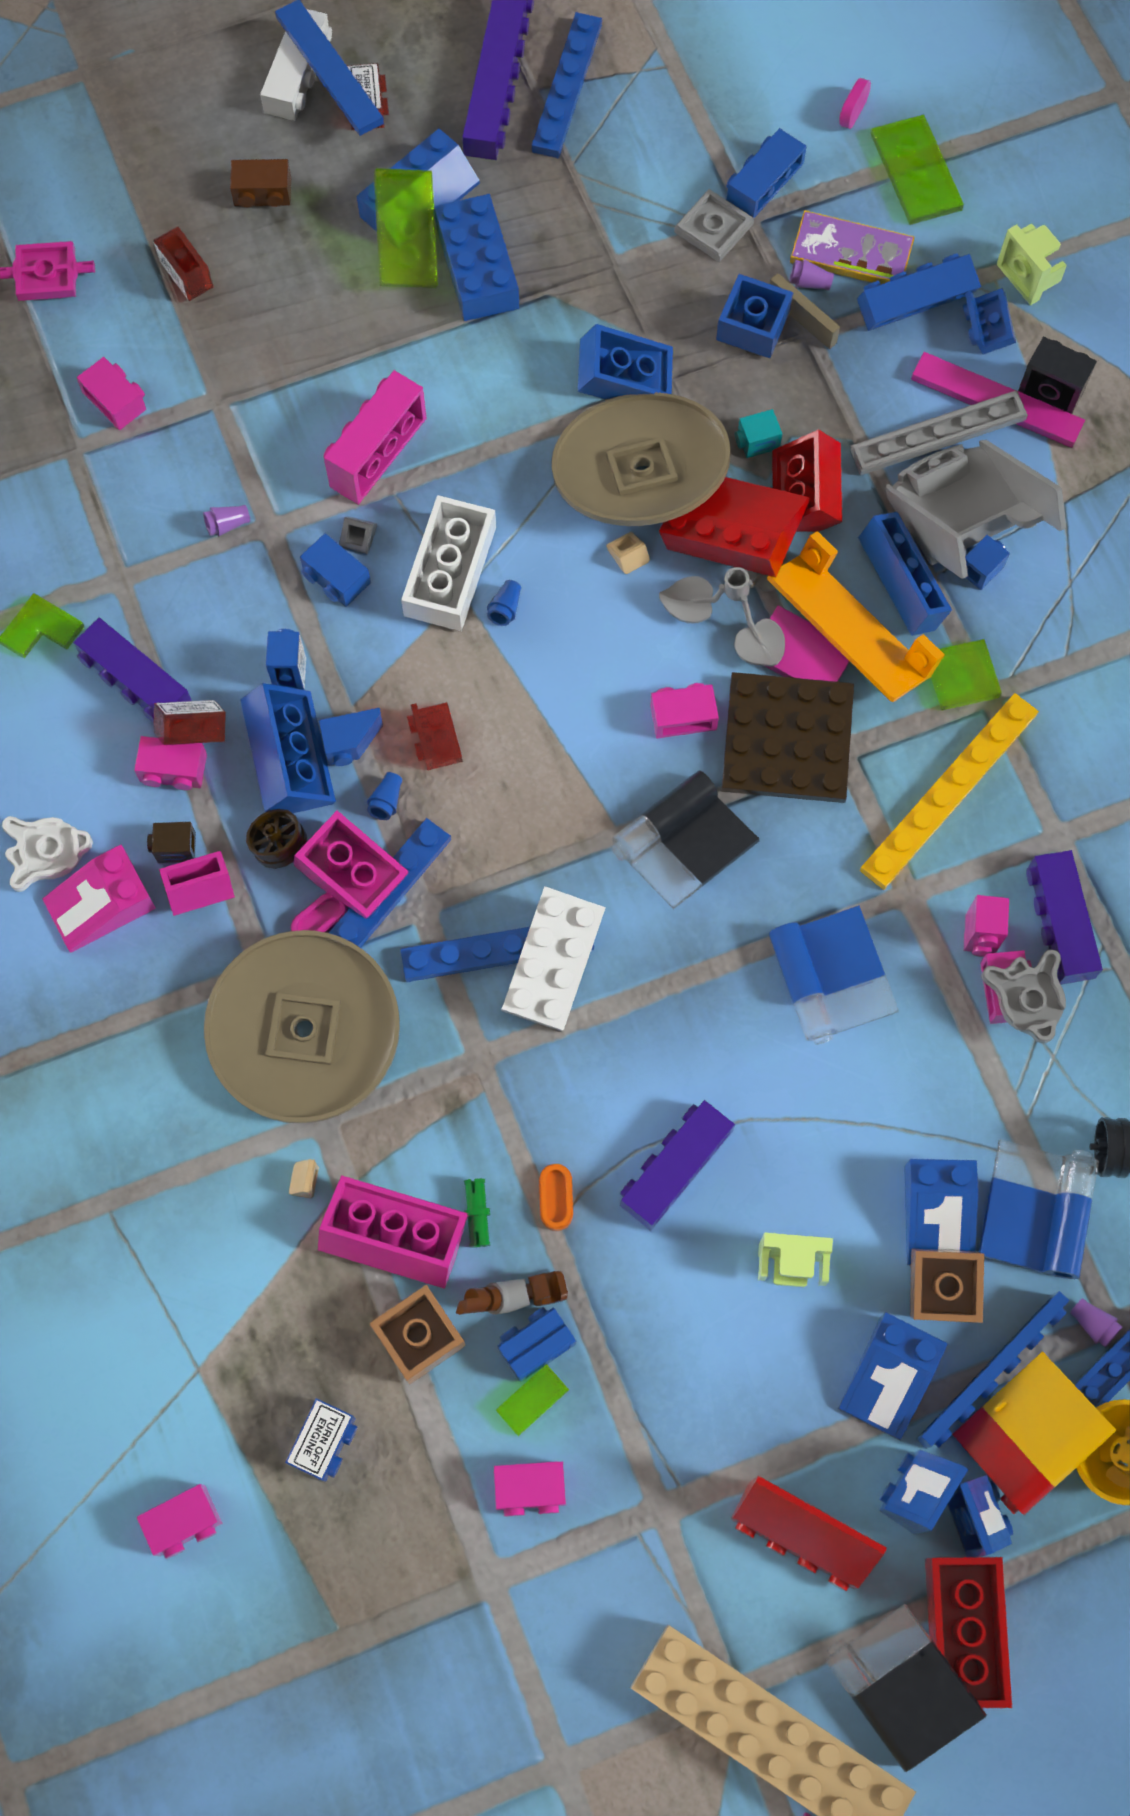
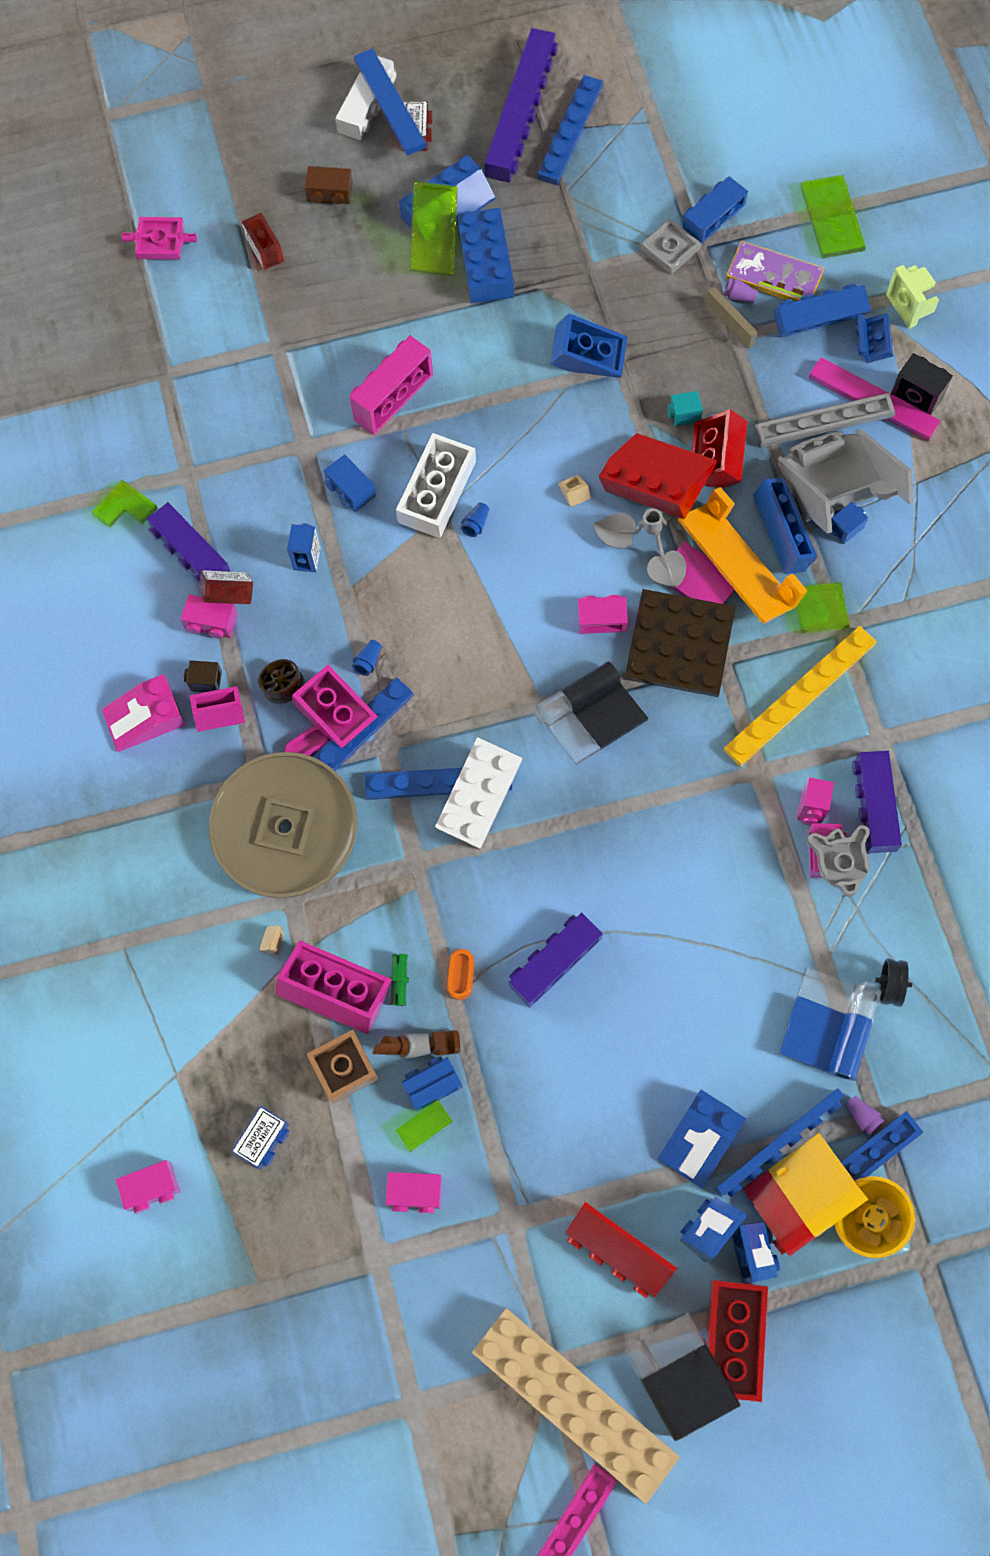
camera: 10 degrees right, 0 degrees up
white tile [2,816,93,892] -> none
dark pink piece [76,357,147,431] -> none
medium lavender cone [203,505,250,537] -> none
blue slope [240,683,336,813] -> none
blue slope [319,708,383,766] -> none
flat silver slope [339,517,377,554] -> none
clear red bracket [407,702,463,771] -> none
dark tan dish [552,392,731,526] -> none
blue brick [716,274,793,359] -> none
yellowish green panel [758,1233,833,1287] -> none
blue door [768,905,899,1045] -> none
dark pink tile [839,78,871,129] -> none
blue slope [904,1159,978,1265] -> none
medium nougat brick [910,1249,984,1323] -> none

